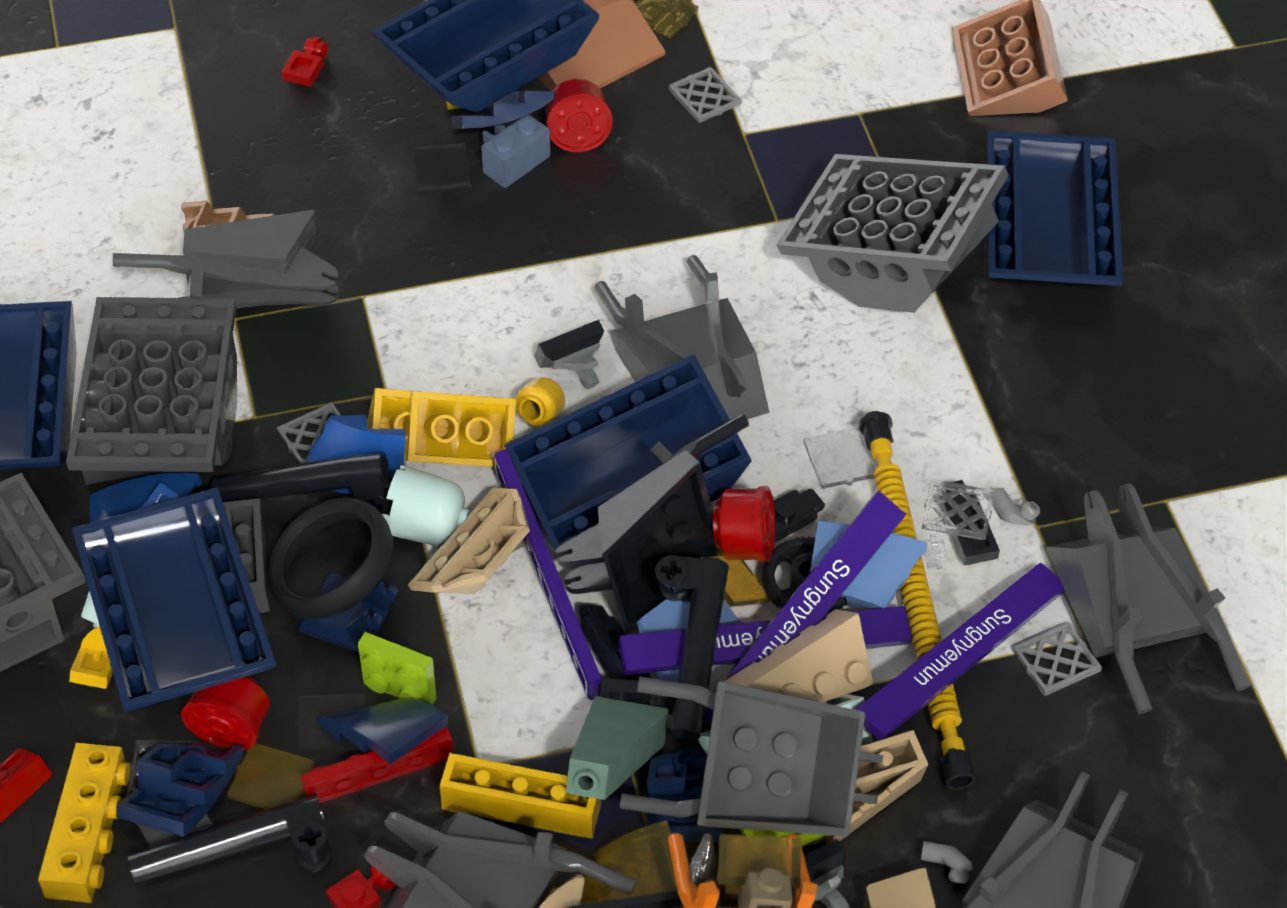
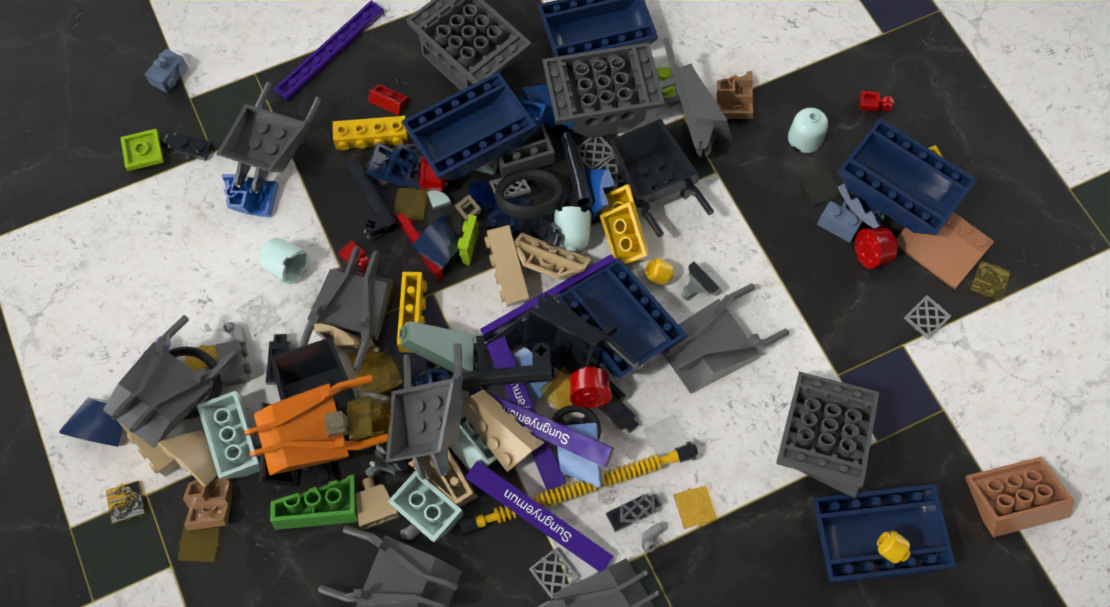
camera: 80 degrees right, 15 degrees up
none -> light aqua slope [388,471,464,542]
none -> light aqua tile [427,191,451,210]
none -> dark tan brick [455,195,483,221]
none -> clear blue plate [468,181,496,209]
none -> tan wedge [484,225,529,307]
none -> light grey window [489,178,531,199]
none -> black hinge [530,216,563,247]
none -> light grey window [578,136,614,169]
none -> black piece [610,119,714,237]
none -> clear yellow piece [673,486,717,529]
none -> light aqua cylinder [788,108,828,153]
none -> yellow head [877,531,910,563]

